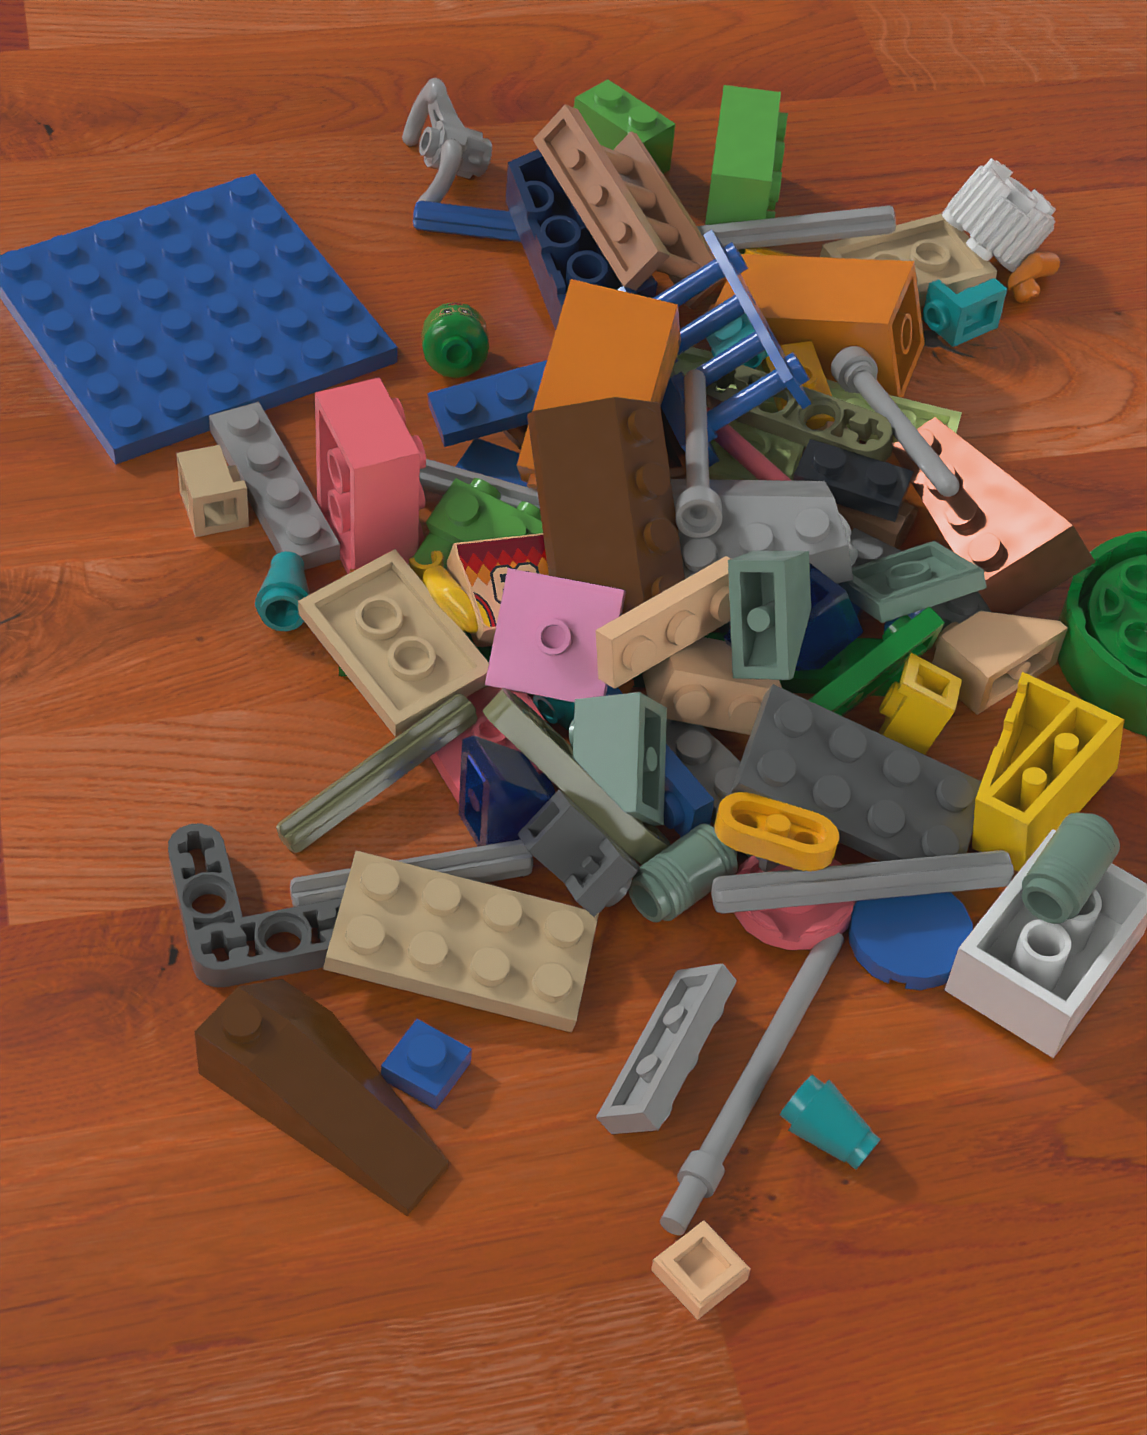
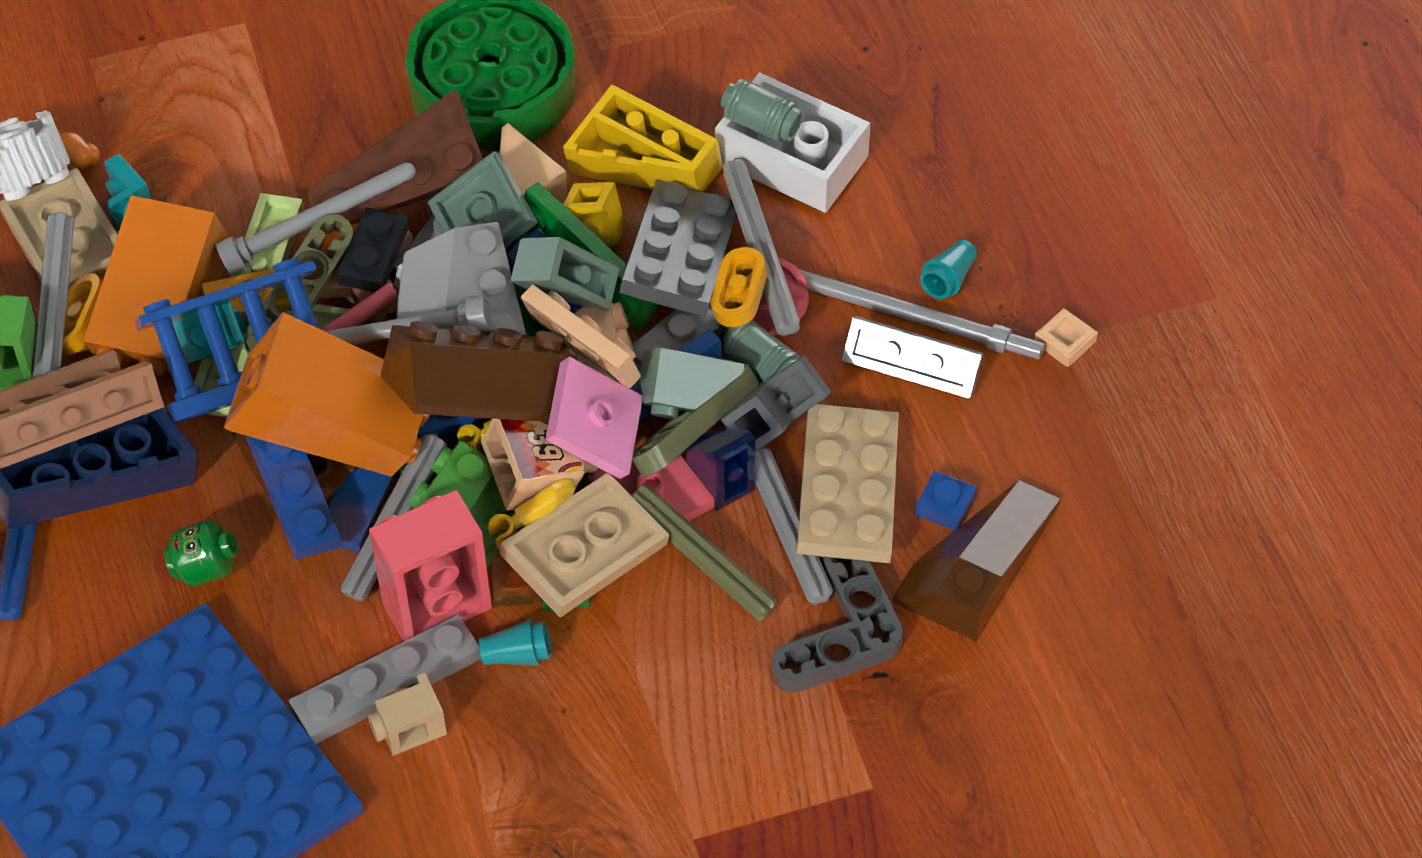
camera: 90 degrees left, 5 degrees up
blue tile [848,892,973,990] -> none

